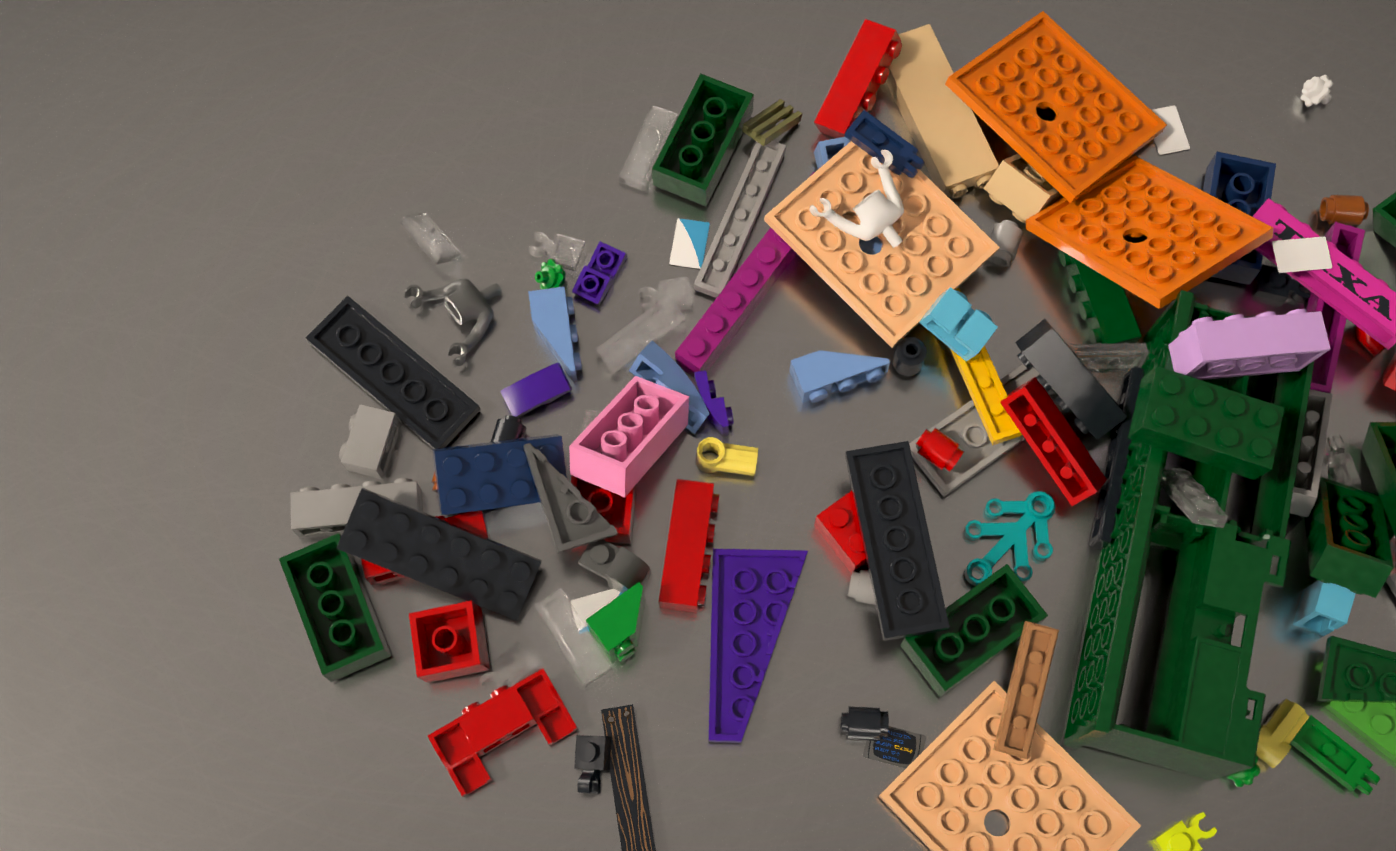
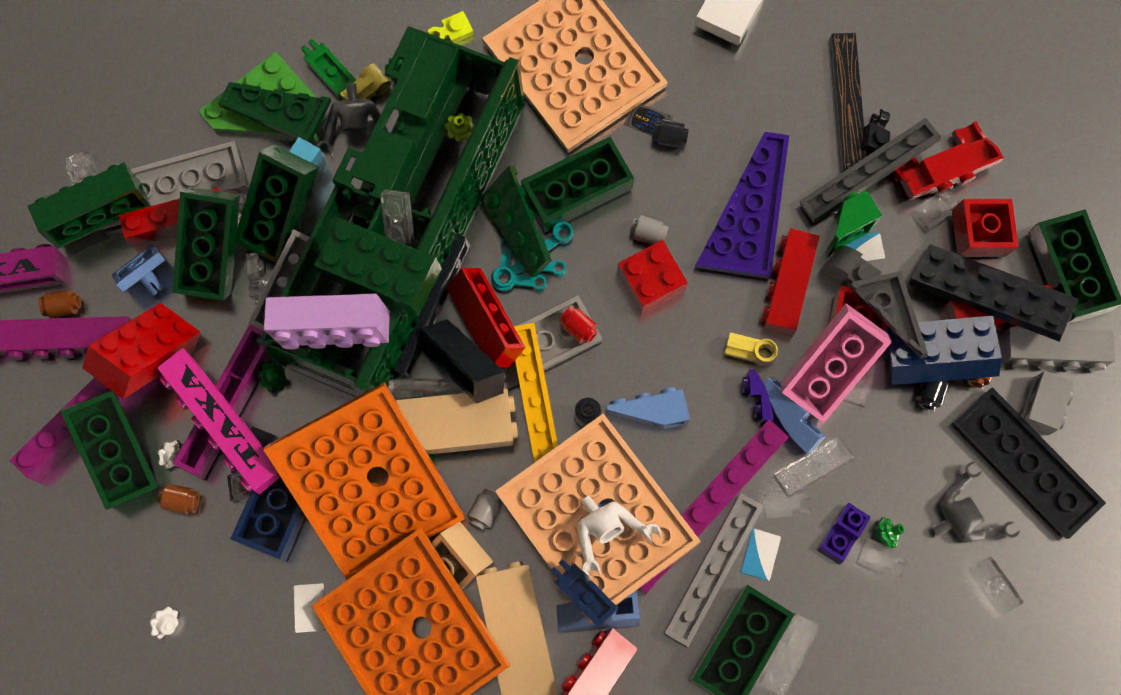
camera: 175 degrees left, 5 degrees up
dark purple slope [500,362,573,418] -> none
medium blue slope [528,287,582,382] -> none
clear plate [534,588,613,687] -> none
olive tile [742,99,802,146] -> none
black plate [845,441,950,641] -> none
medium azure piece [919,287,998,362] -> none
medium nougat tile [993,621,1059,759] -> none
white sticker [1272,237,1332,273] -> none
none -> white plant [157,440,184,469]
none -> dark grey piece [316,83,388,154]
none -> tan brick [396,389,518,455]
none -> lime plant [444,113,475,142]
none -> dark green wing [479,166,552,277]
none -> dark grey plate [799,118,941,223]

